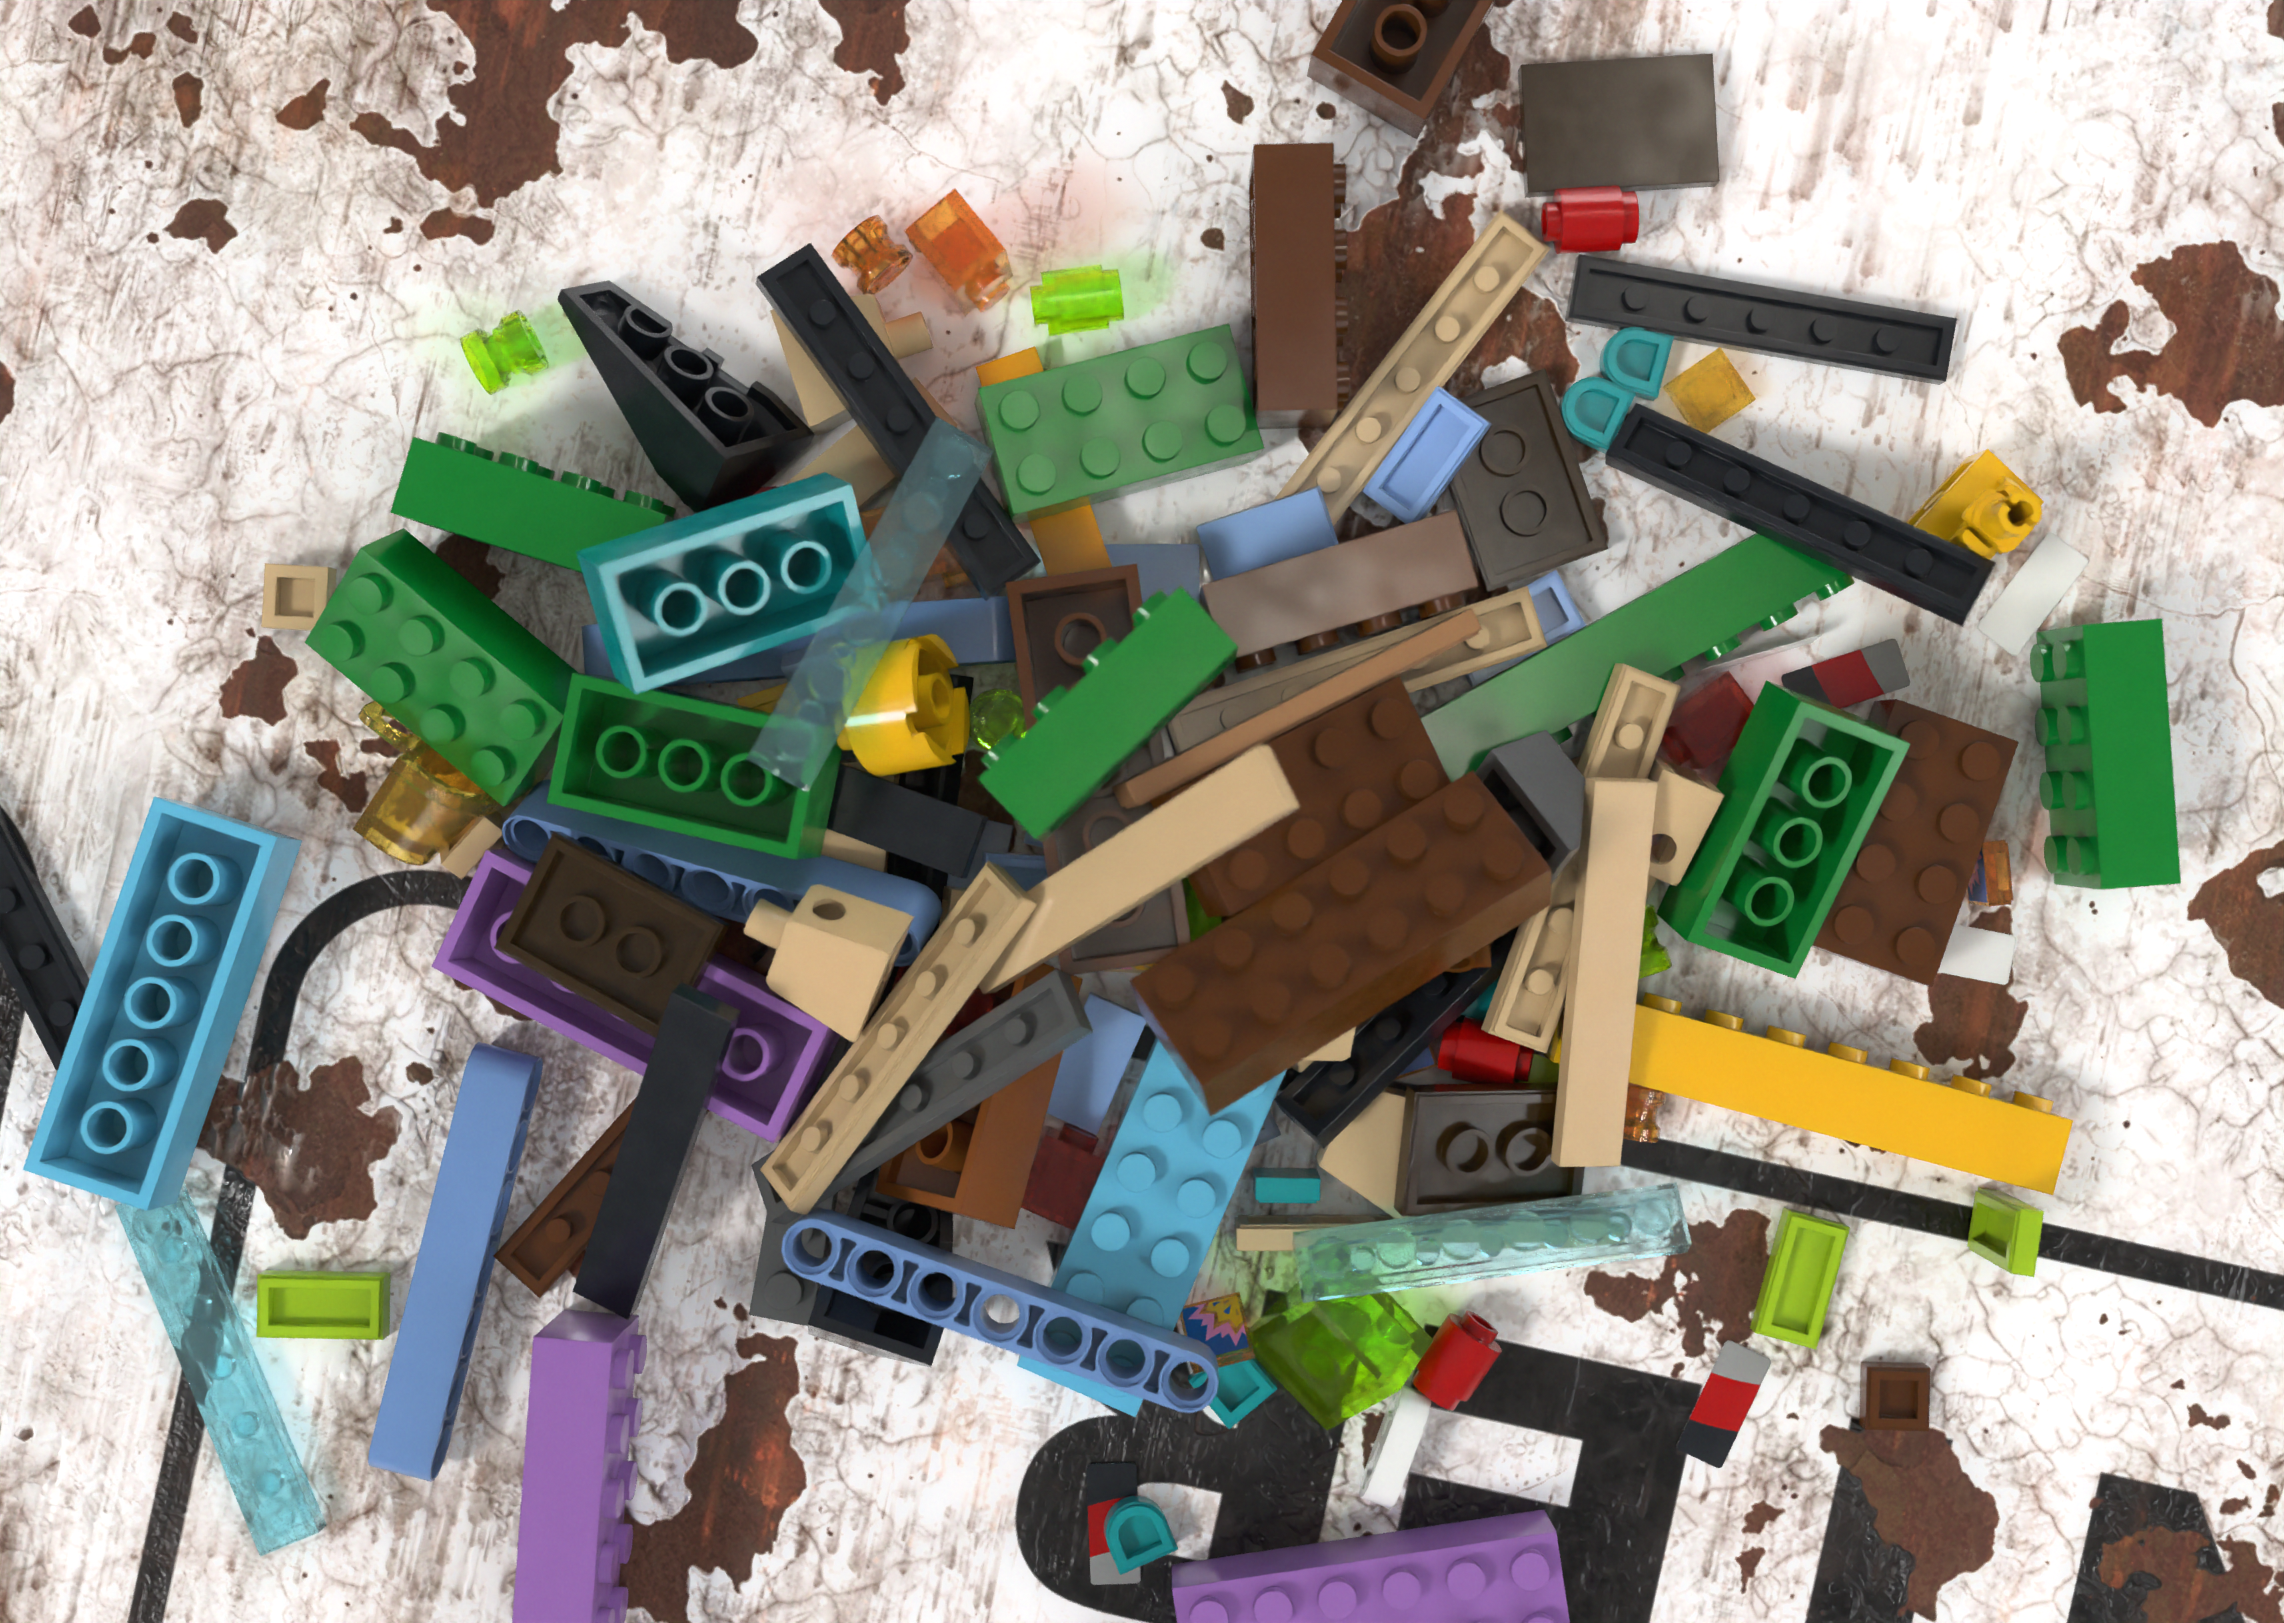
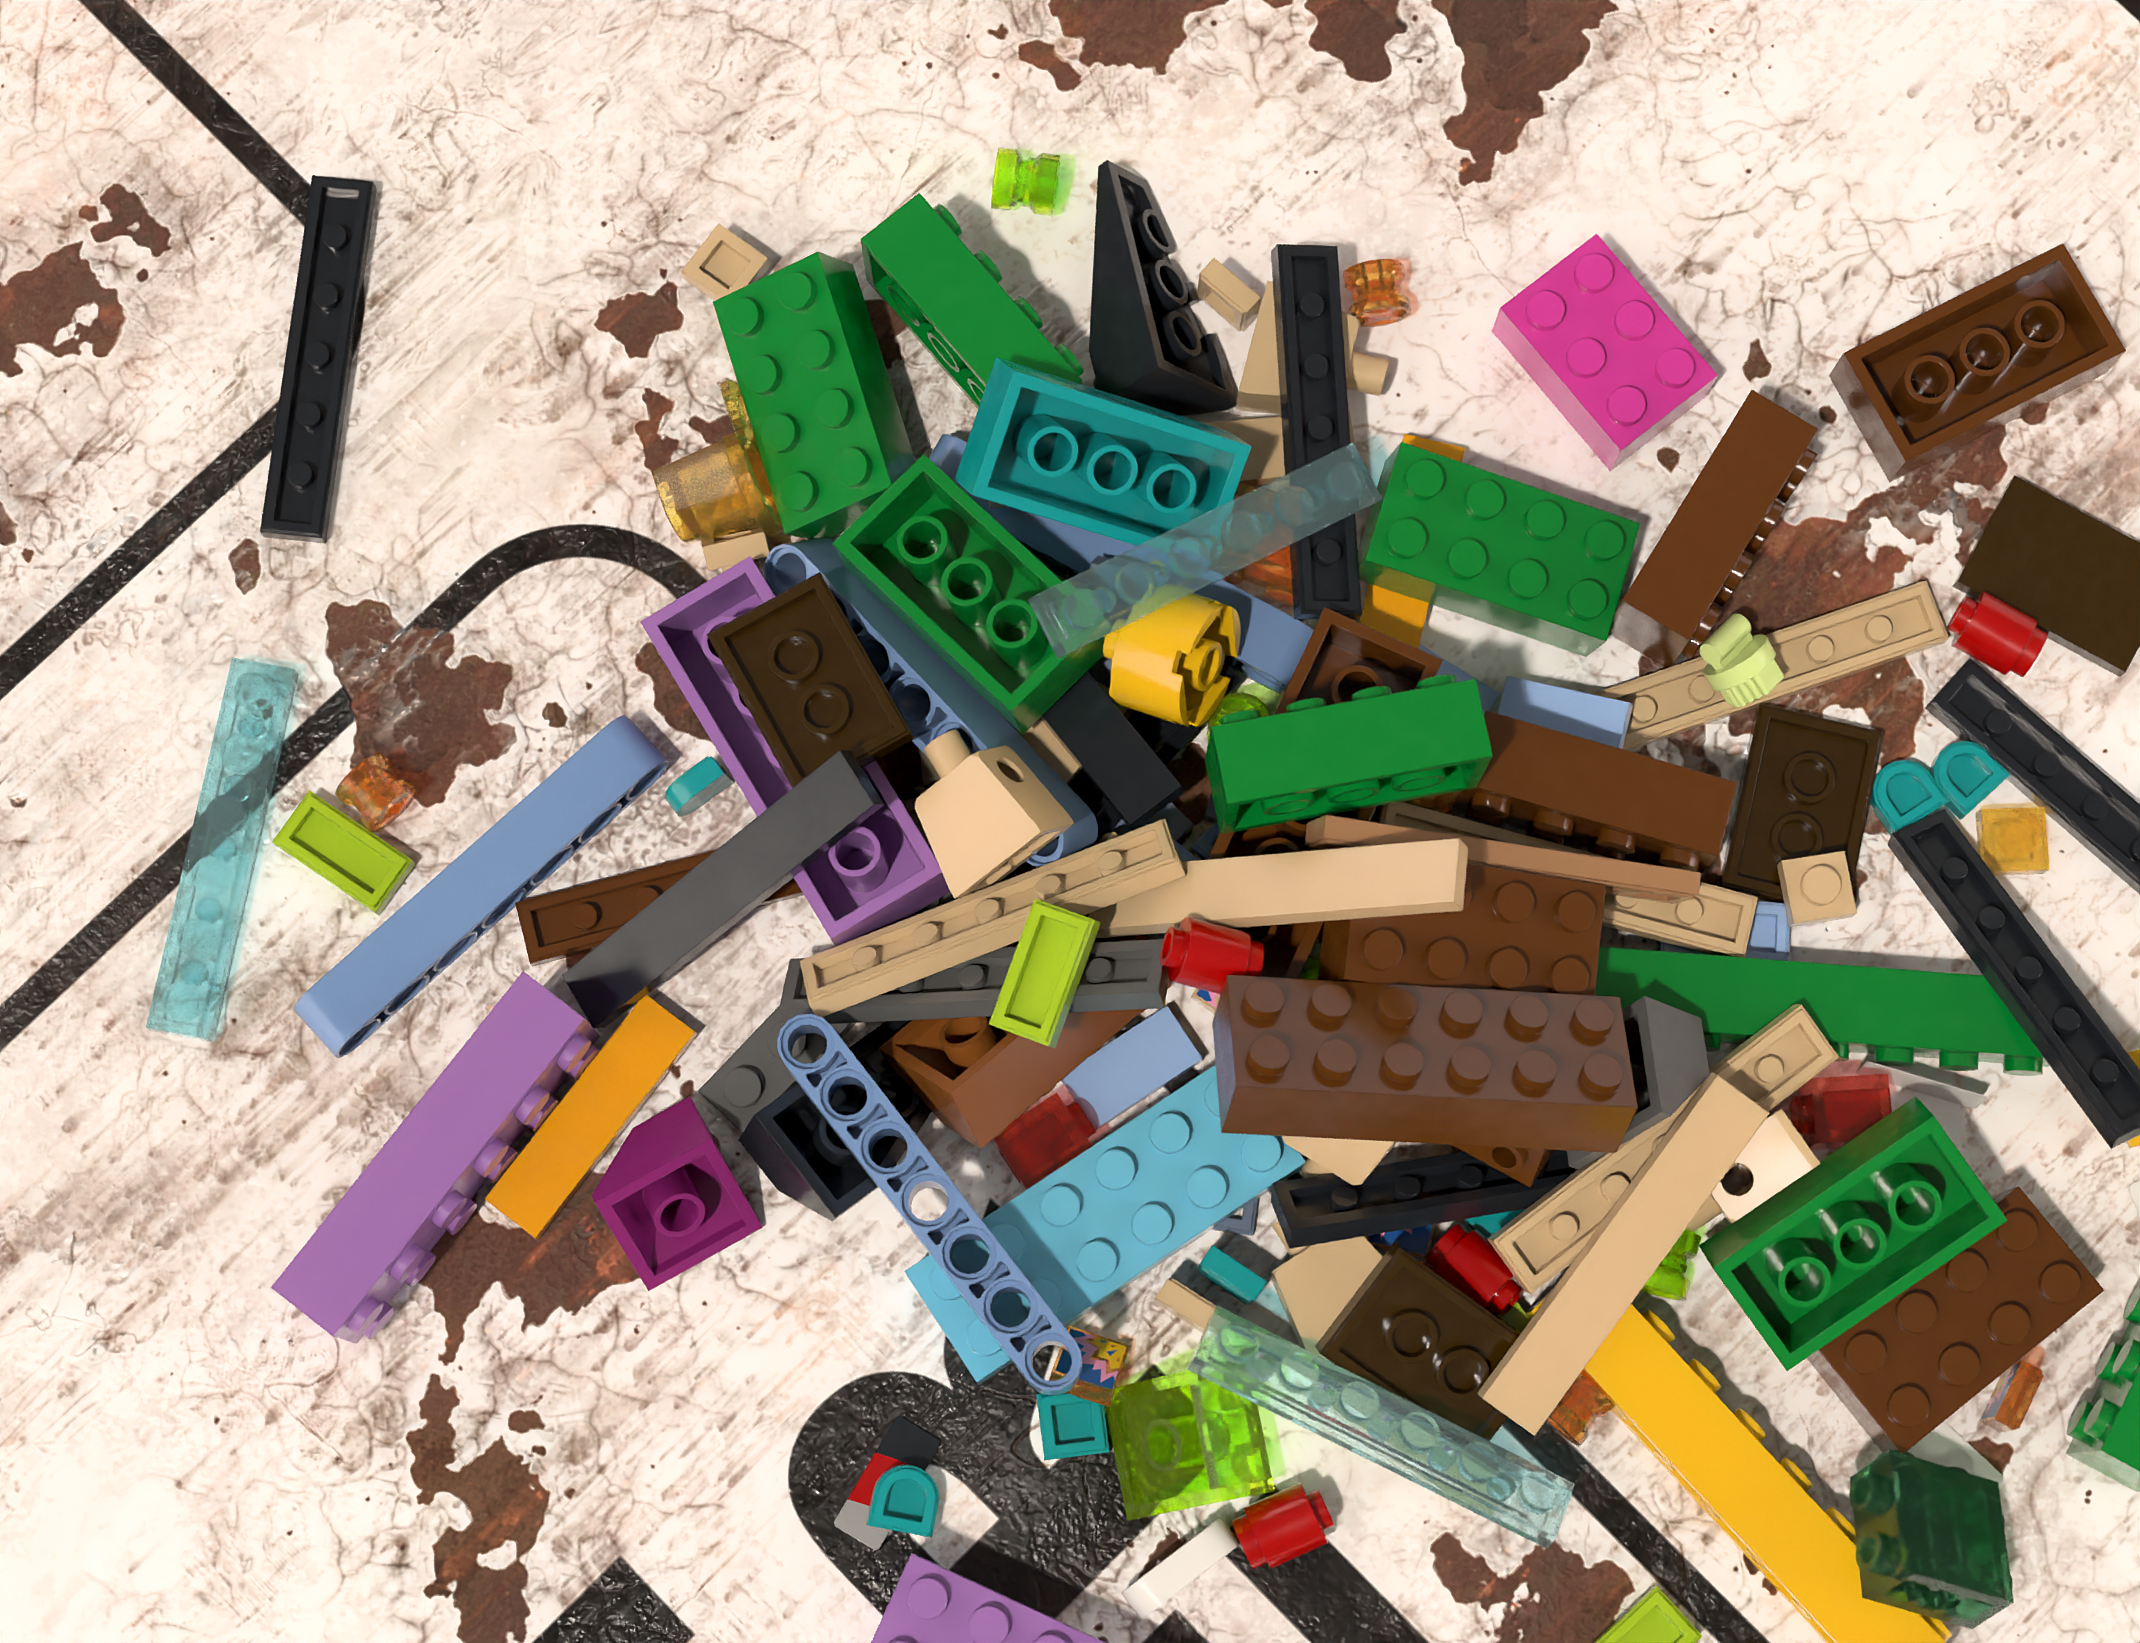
camera: 30 degrees right, 10 degrees down
medium azure brick [23,797,302,1211] -> none
clear orange brick [904,188,1013,316] -> none
clear neon green brick [1030,264,1124,336] -> none
light blue tile [1362,386,1492,524] -> none
sticker [1781,639,1910,709] -> none
none -> clear orange wheel [335,752,418,833]
none -> light orange tile [485,995,697,1240]
none -> magenta slope [591,1096,763,1291]
none -> teal tile [665,756,734,817]
none -> lime tile [989,899,1101,1048]
none -> red brick [1160,917,1264,994]
none -> tan tile [1197,258,1261,332]
none -> dark pink brick [1492,233,1718,472]
none -> yellowish green piece [1699,614,1784,708]
none -> tan plate [1777,851,1857,927]
none -> clear green brick [1849,1449,2014,1629]

